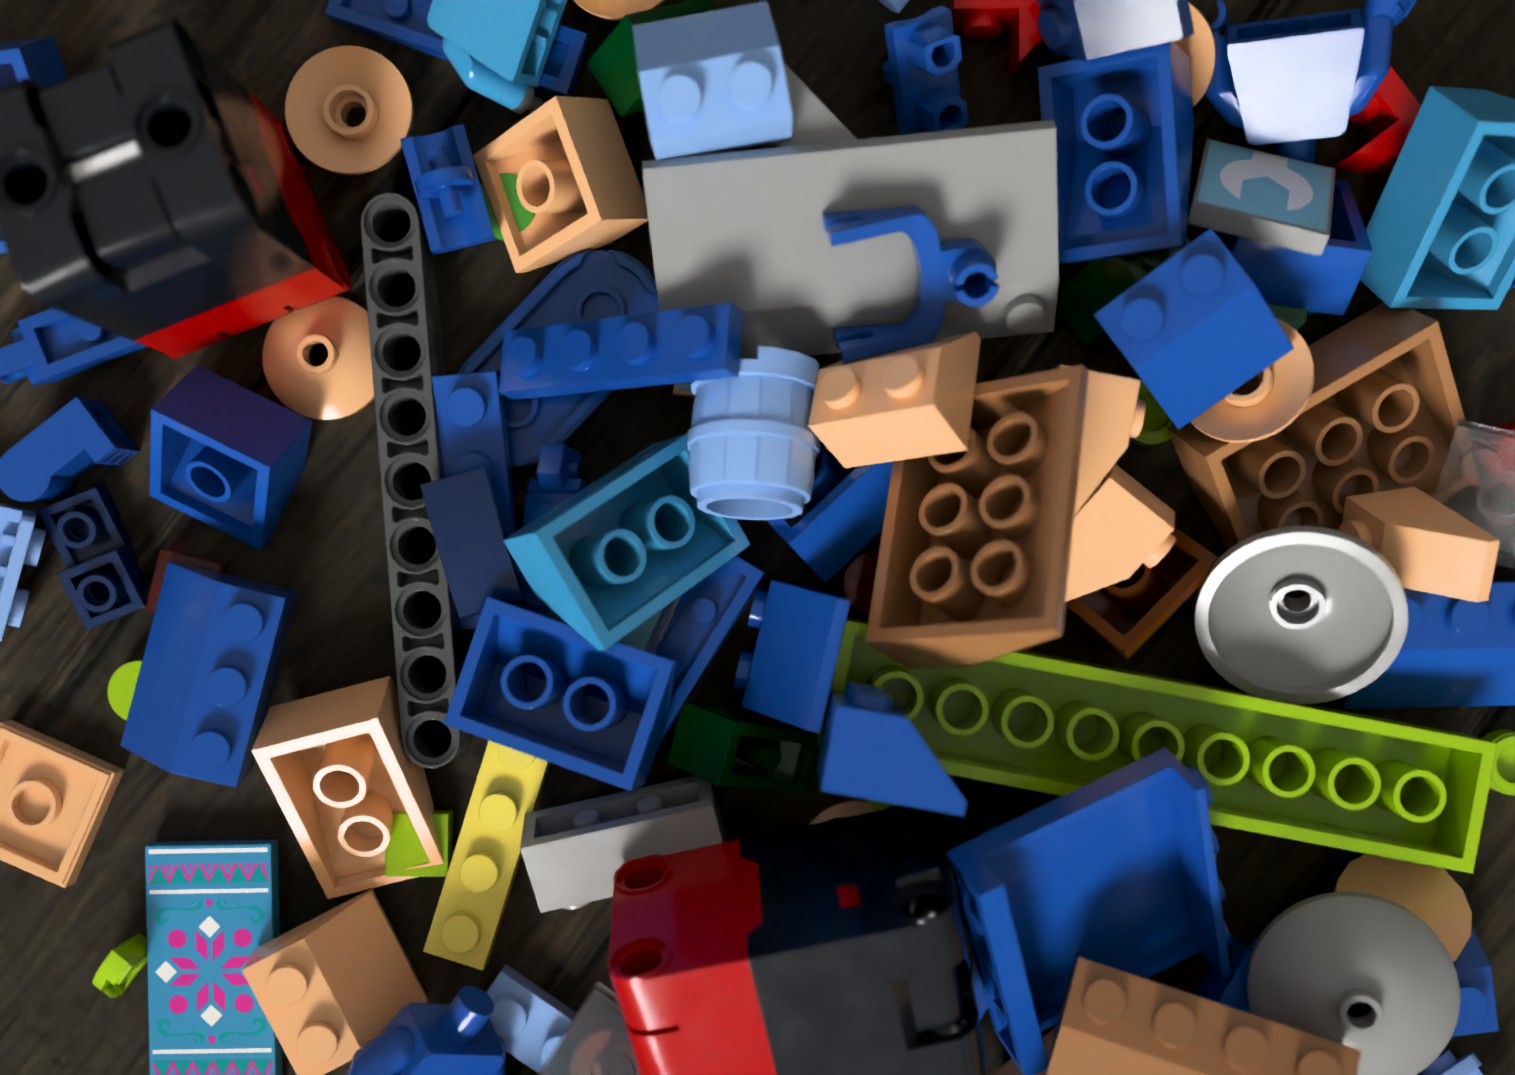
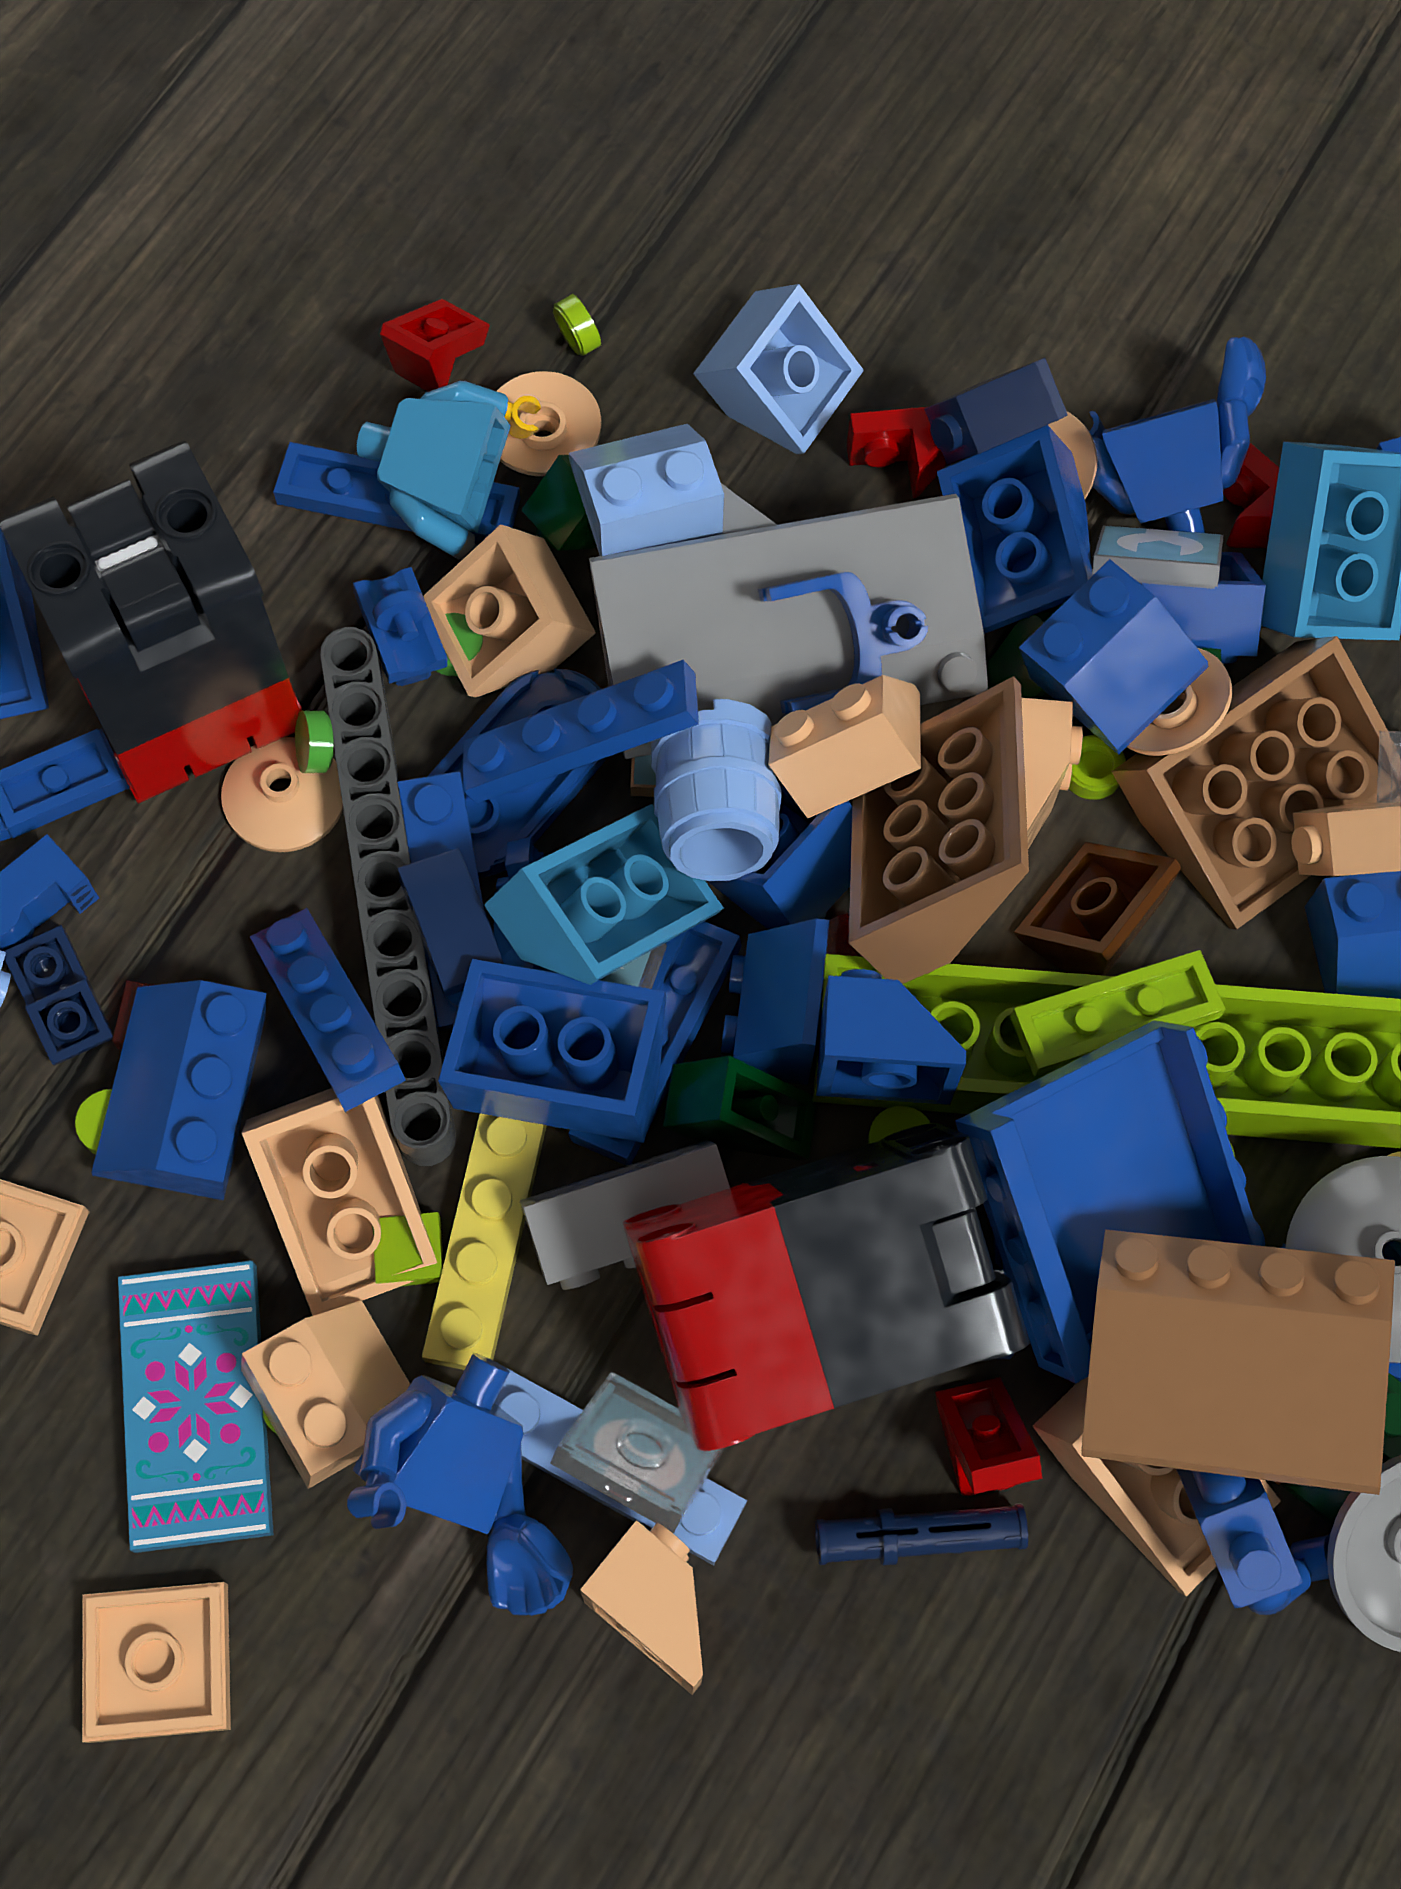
camera: 10 degrees left, 20 degrees down
lime tile [92,932,147,998] -> none
blue slope [149,365,312,550] -> none
light nougat dish [285,45,414,175] -> none
blue hips [882,5,969,135] -> none
light nougat slope [1066,464,1176,602] -> none
light grey dish [1195,526,1409,705] -> none
none -> blue plate [250,908,406,1112]
none -> bright green tile [295,711,333,773]
none -> lime plate [1010,950,1226,1077]

